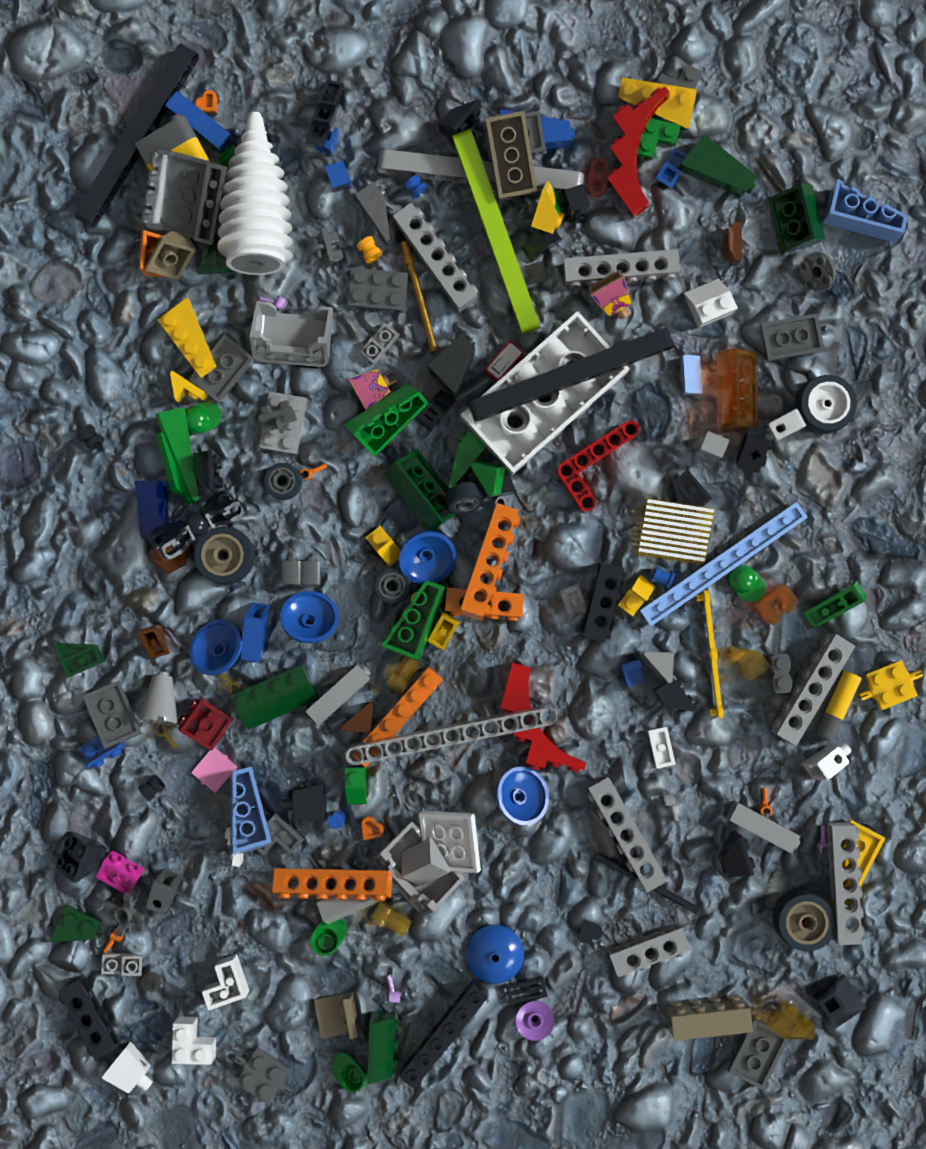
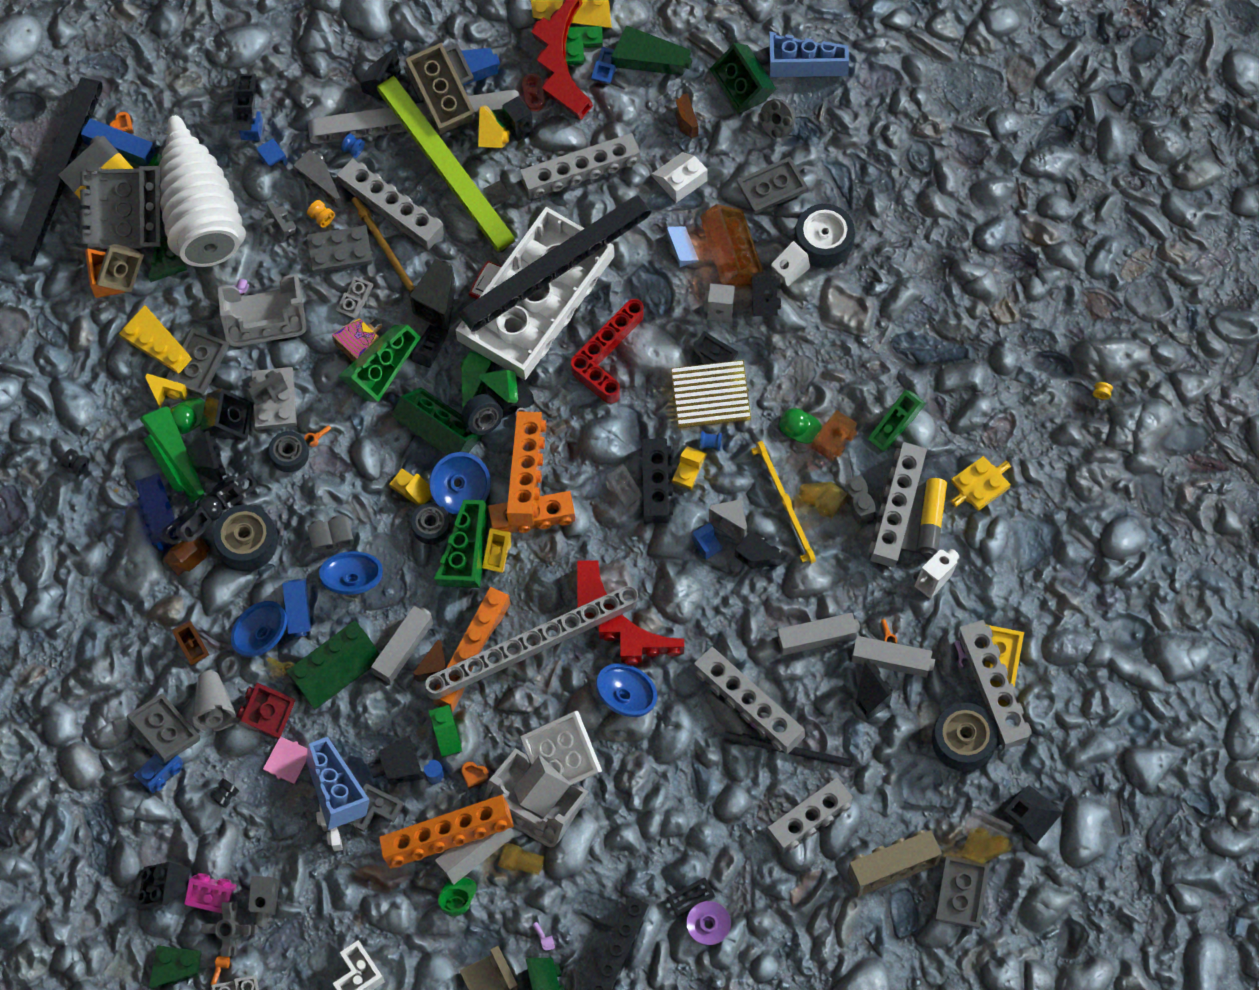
camera: 10 degrees left, 20 degrees down
dark green wing [53,643,105,678] -> none
clear yellow hand [155,725,178,750] -> none
clear yellow piece [385,656,420,695] -> none
blue dish [466,924,524,984] -> none
black slope [521,229,562,263] -> none
black tile [578,918,603,944] -> none
torso [588,270,632,319] -> none
light blue plate [639,502,808,626] -> none
white plate [647,726,676,769] -> none
light grey hand [664,795,679,822] -> none
none -> black slope [200,388,254,441]
none -> light grey brick [777,613,860,656]

